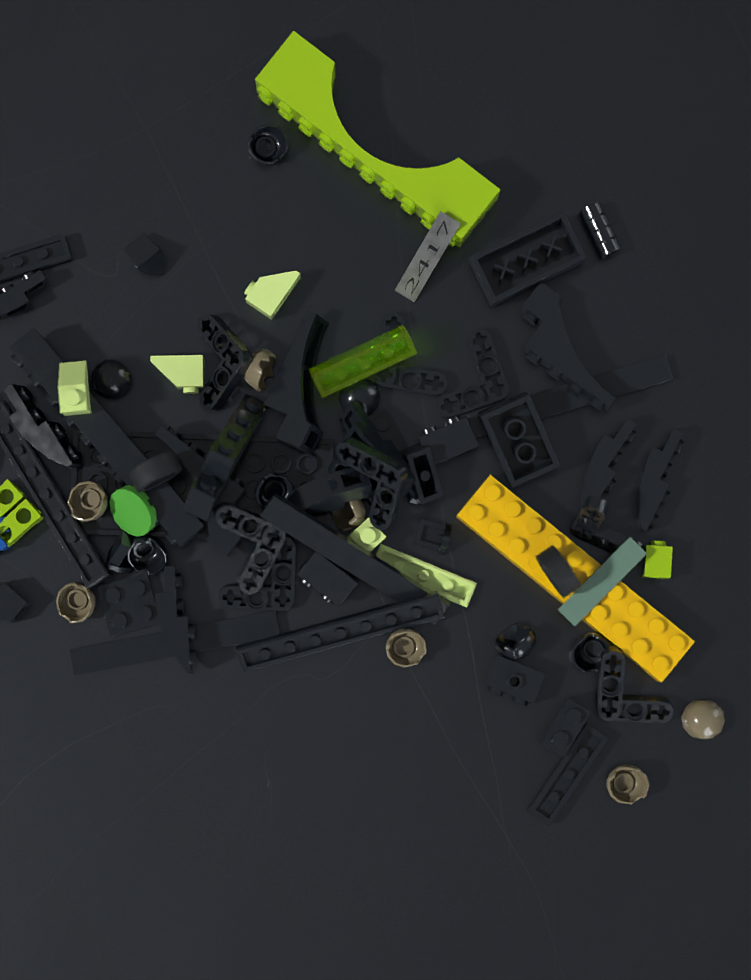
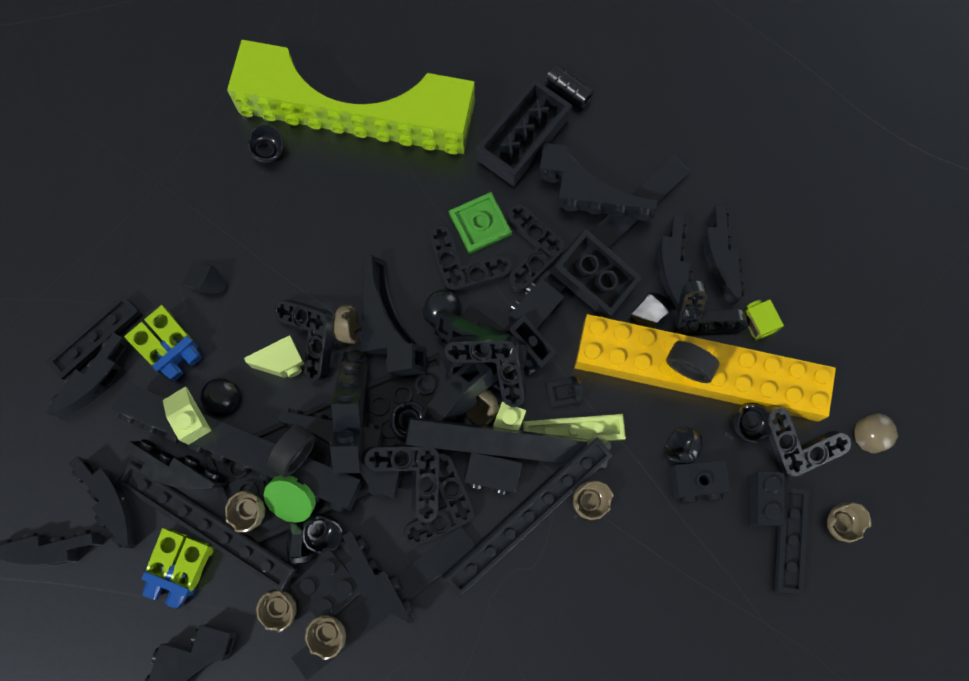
camera: 25 degrees left, 10 degrees down
yellowish green slope [244,271,301,320] -> none
clear neon green brick [309,325,417,398] -> none
flat silver sticker [395,211,460,302] -> none
sand green sticker [558,537,647,626] -> none
none -> lime hips [124,305,202,381]
none -> dark tan hair [305,615,346,660]
none -> bright green tile [449,192,512,254]
none -> tile [630,292,671,328]

